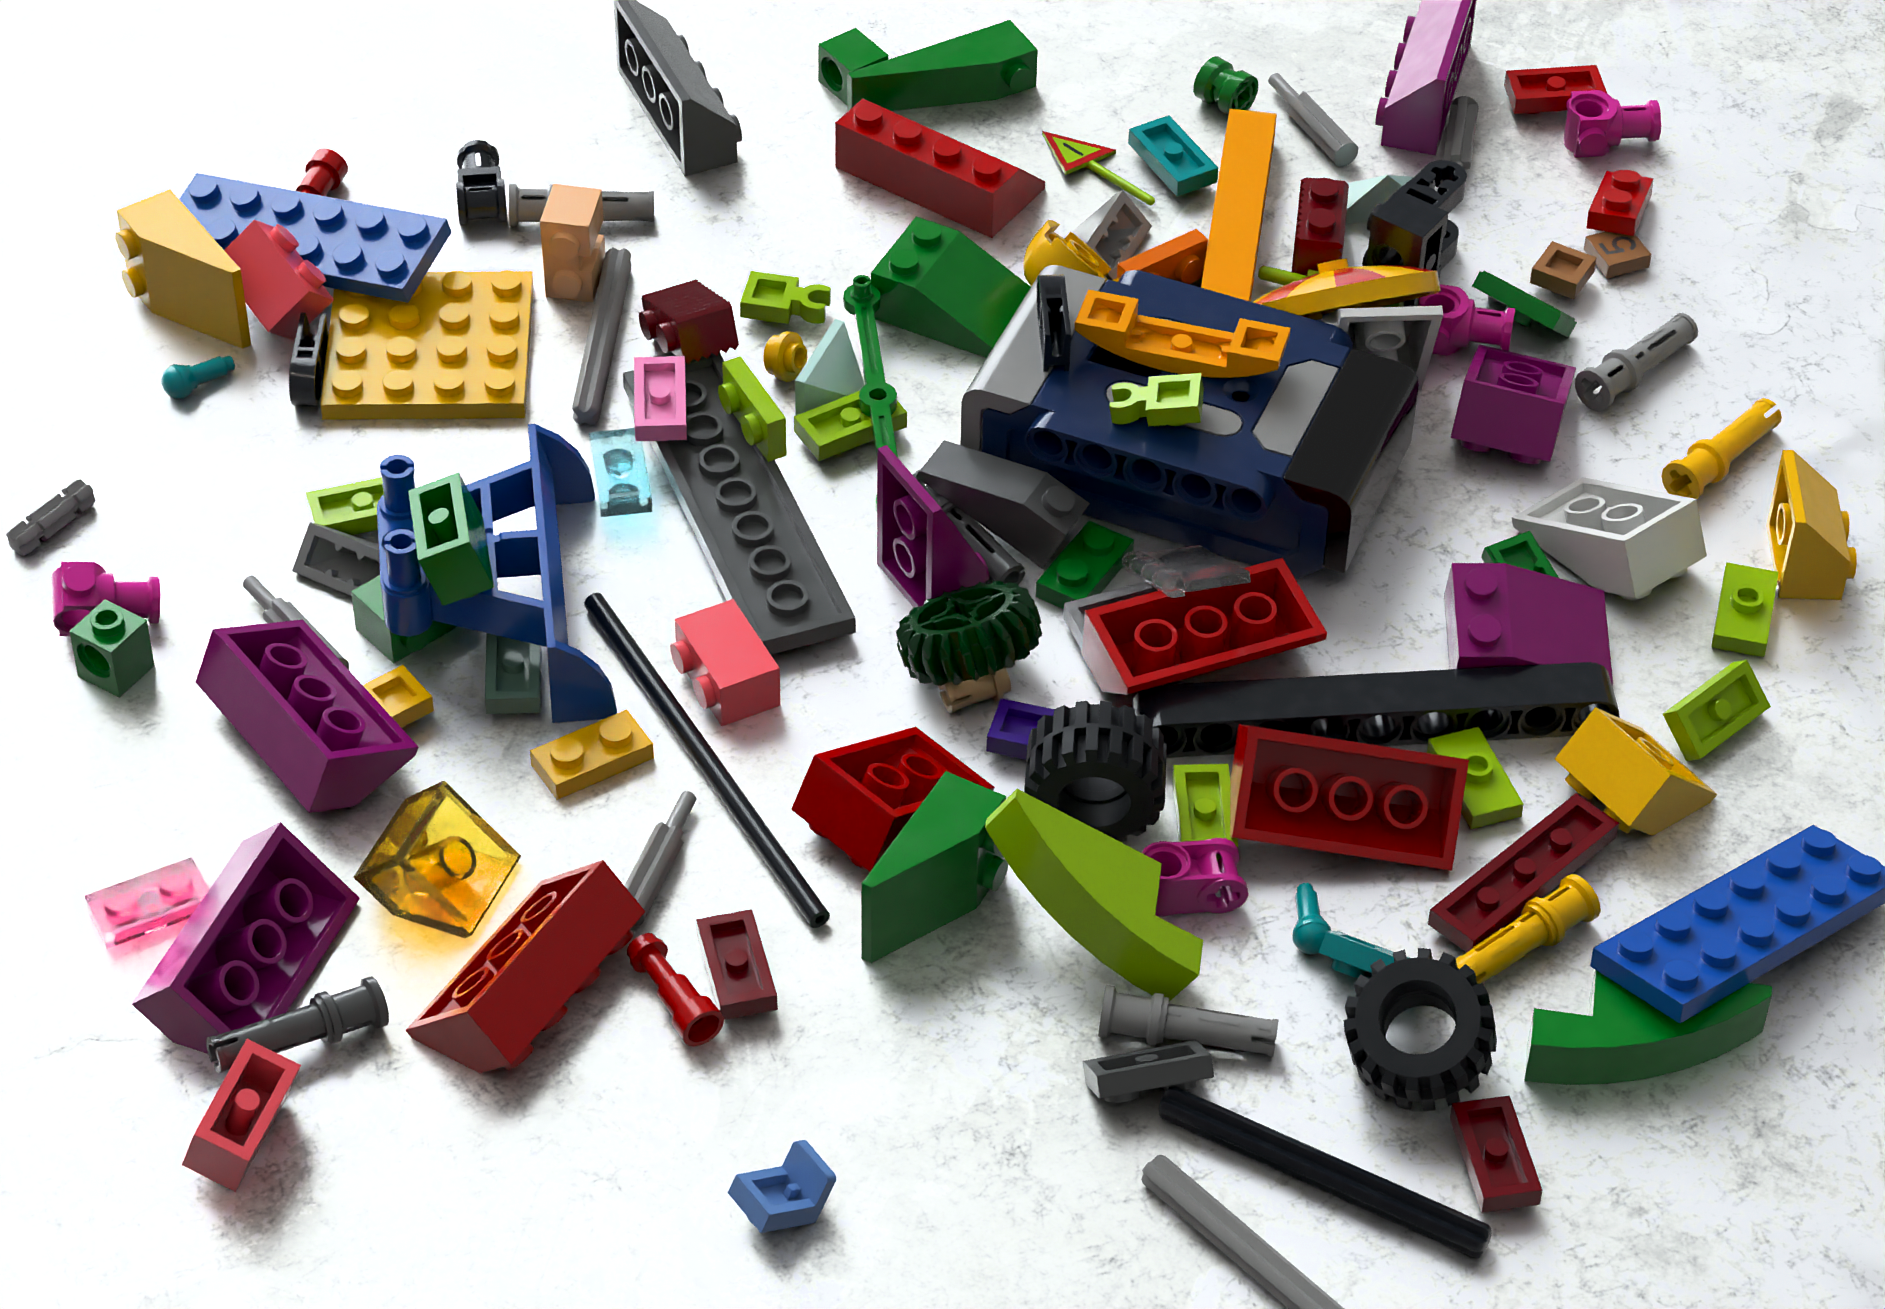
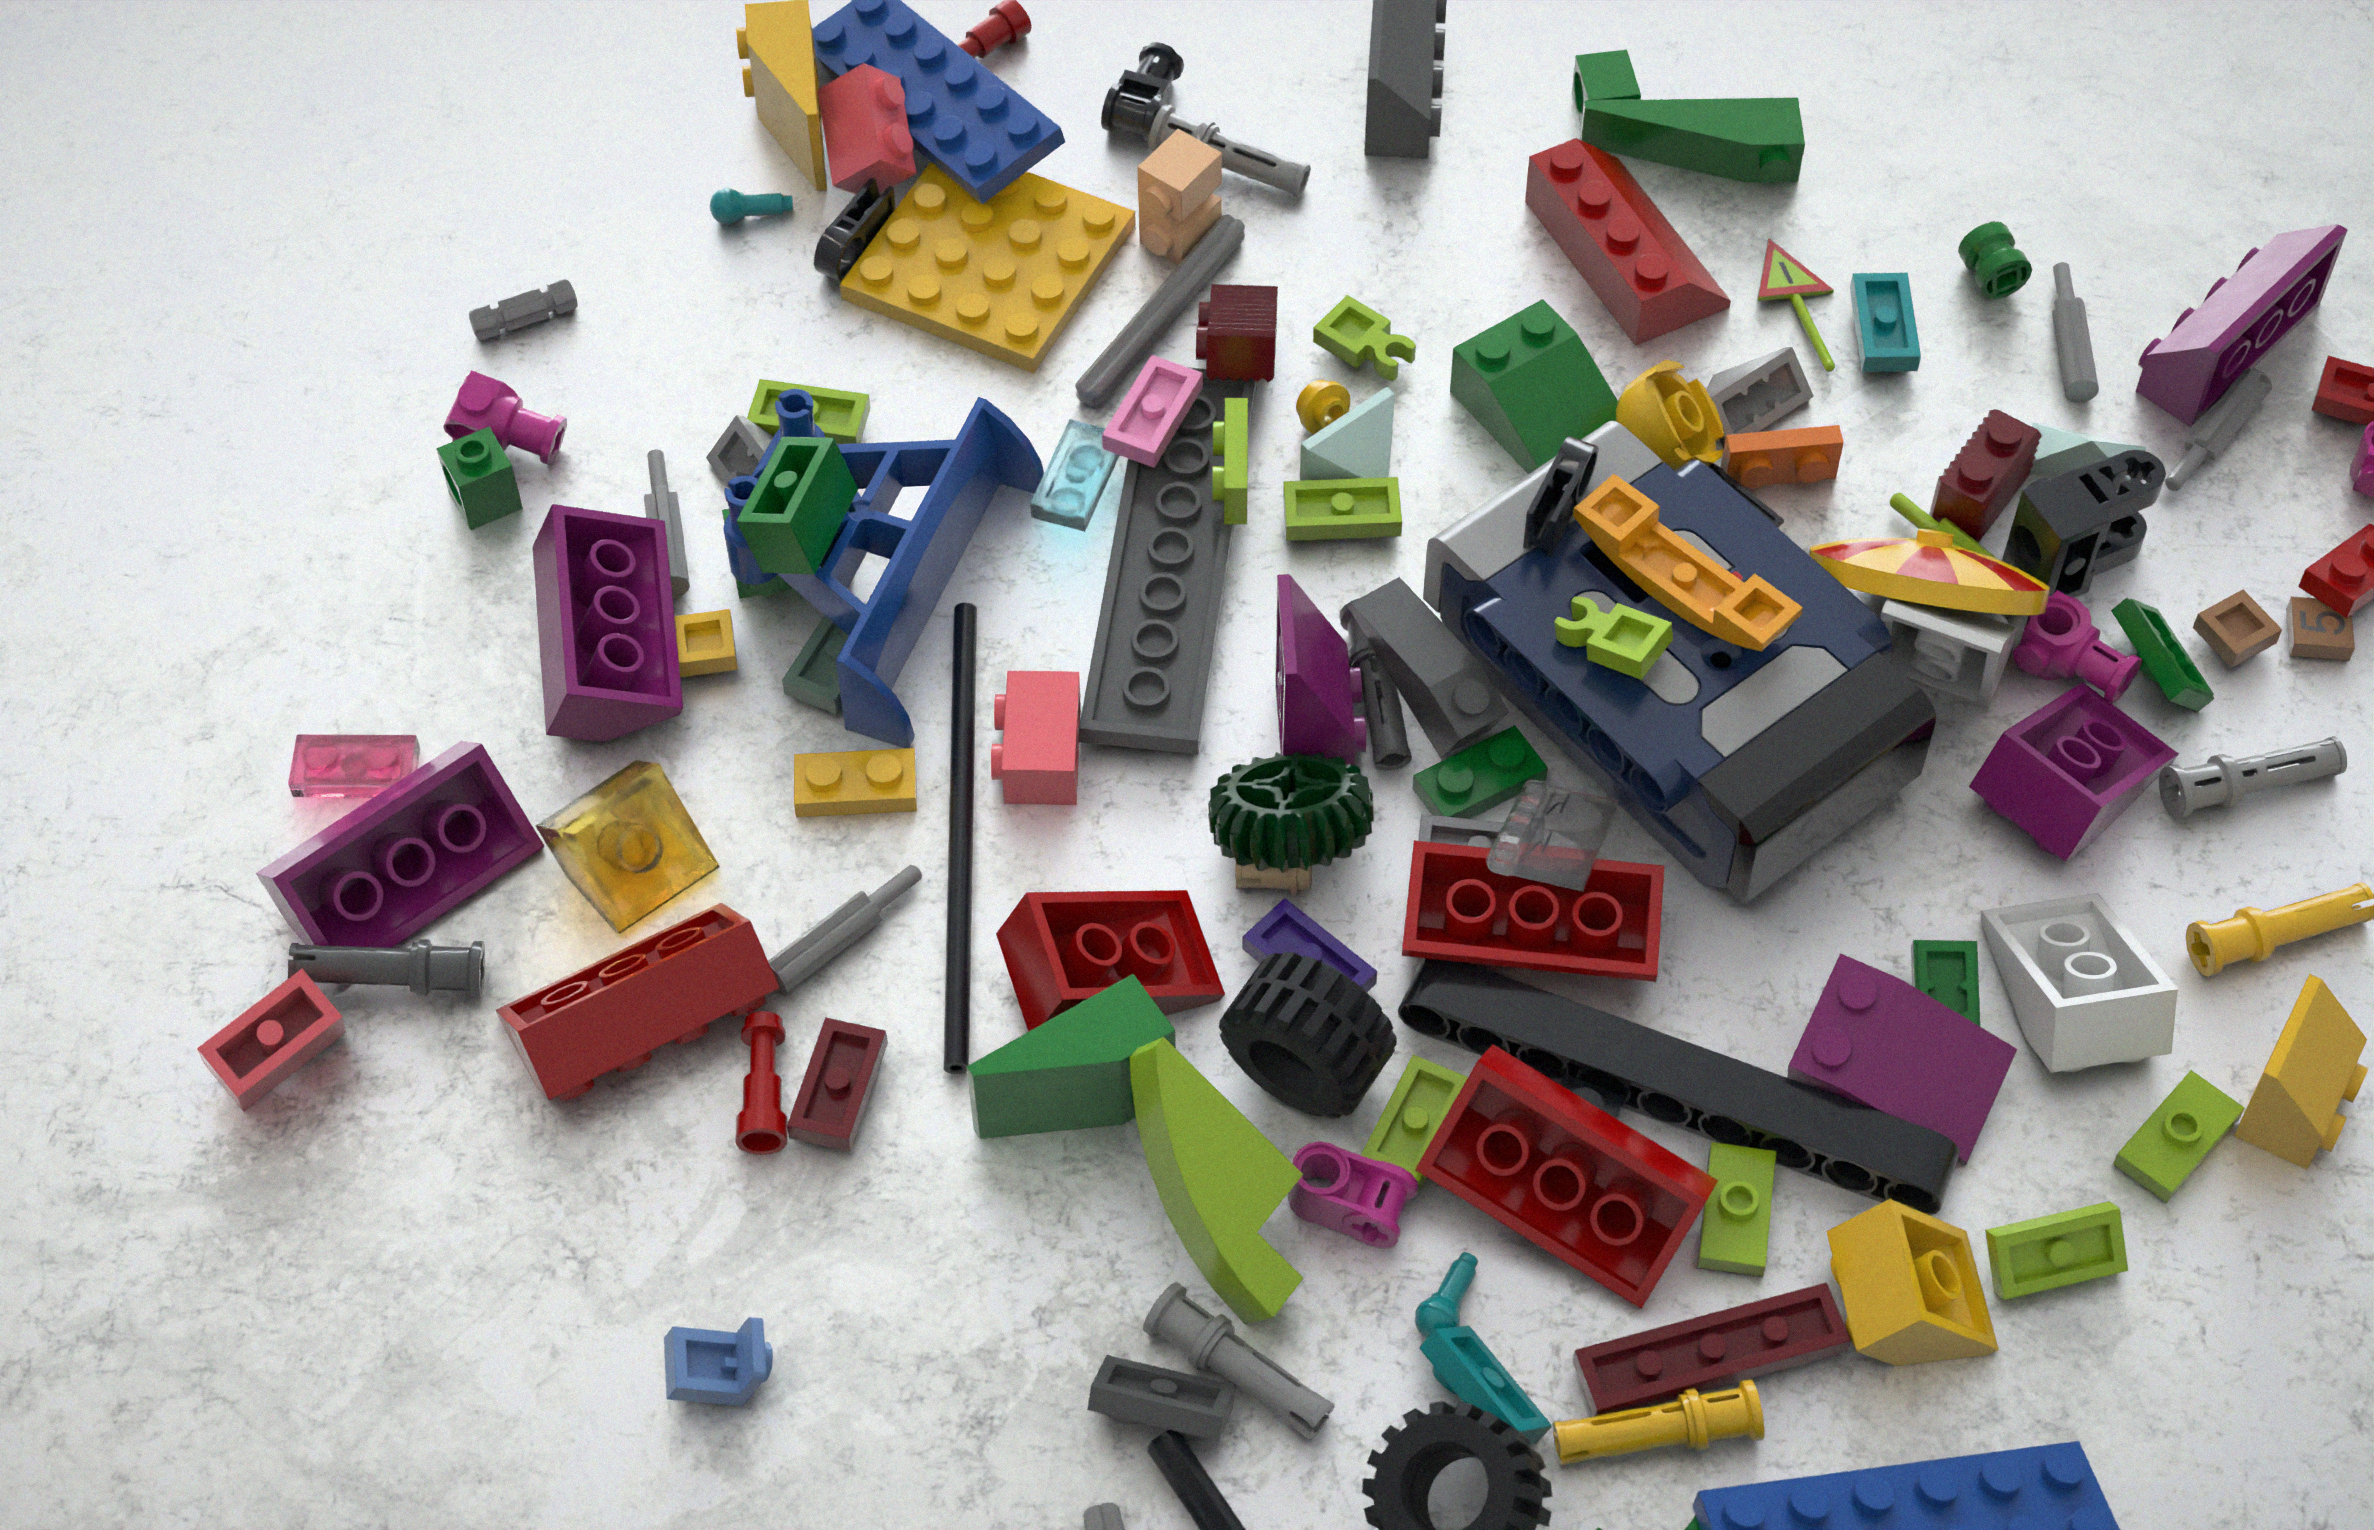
camera: 30 degrees right, 10 degrees up
green piece [843,275,898,512] -> none
light orange beam [1201,109,1277,302] -> none

